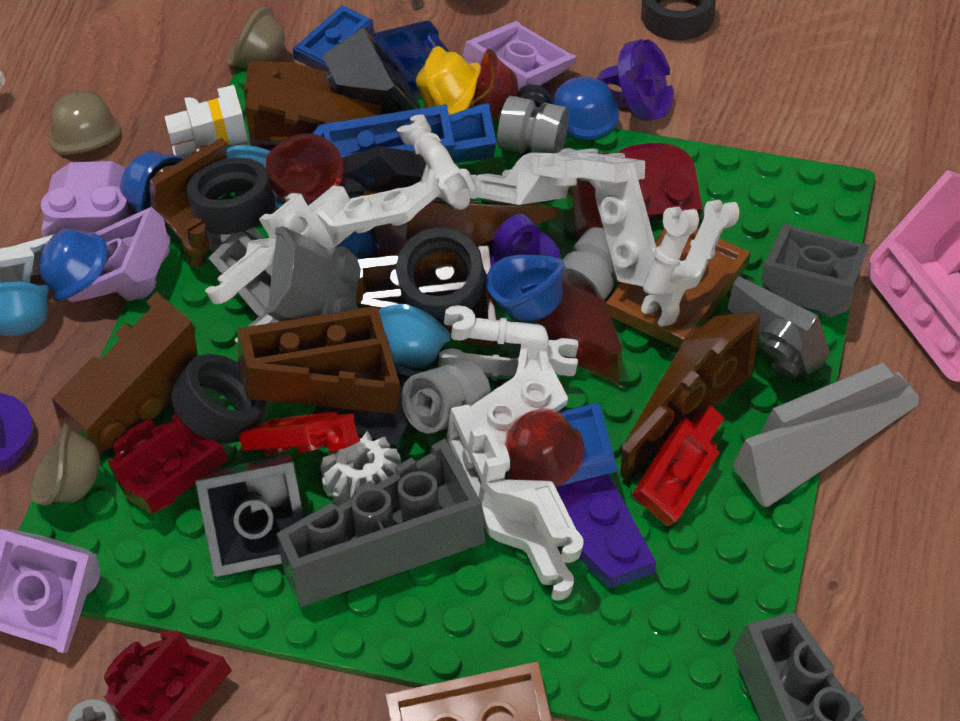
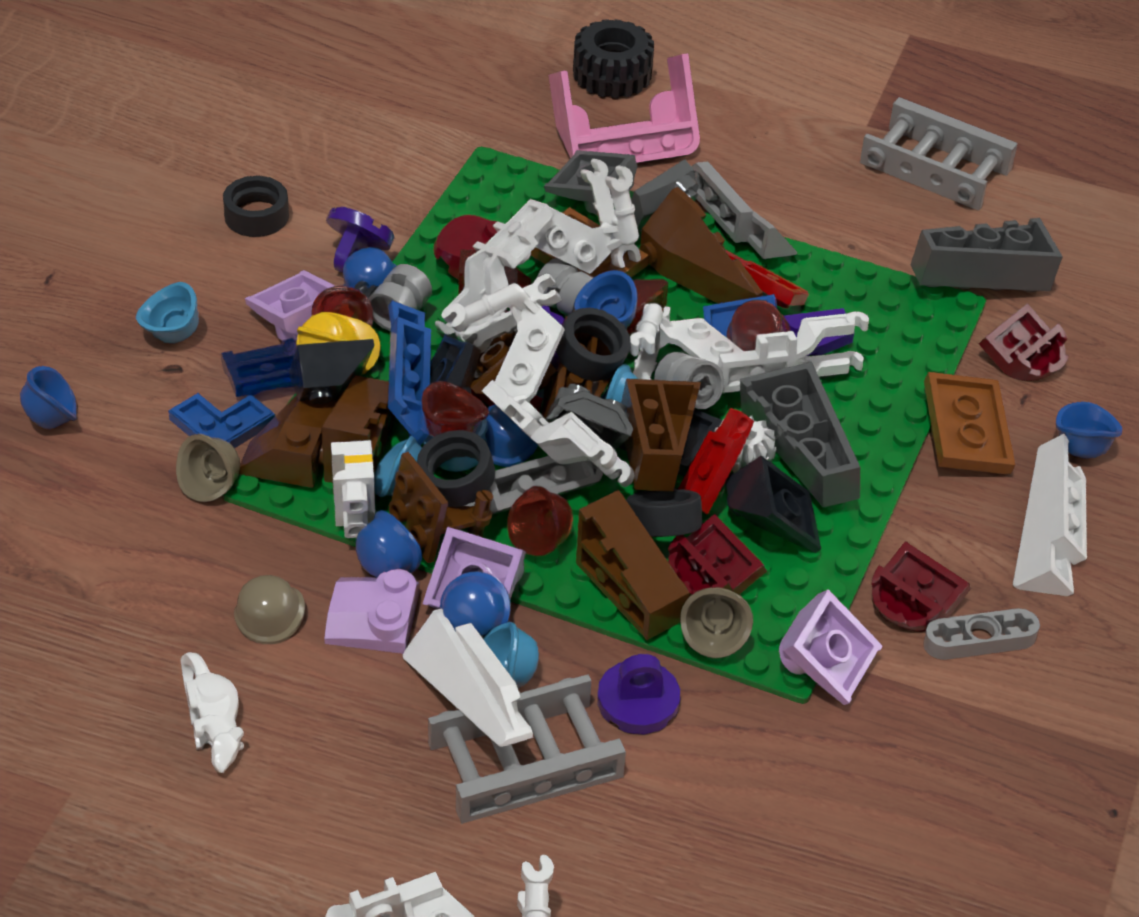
camera: 85 degrees left, 5 degrees down
none -> clear red helmet [507,486,573,556]

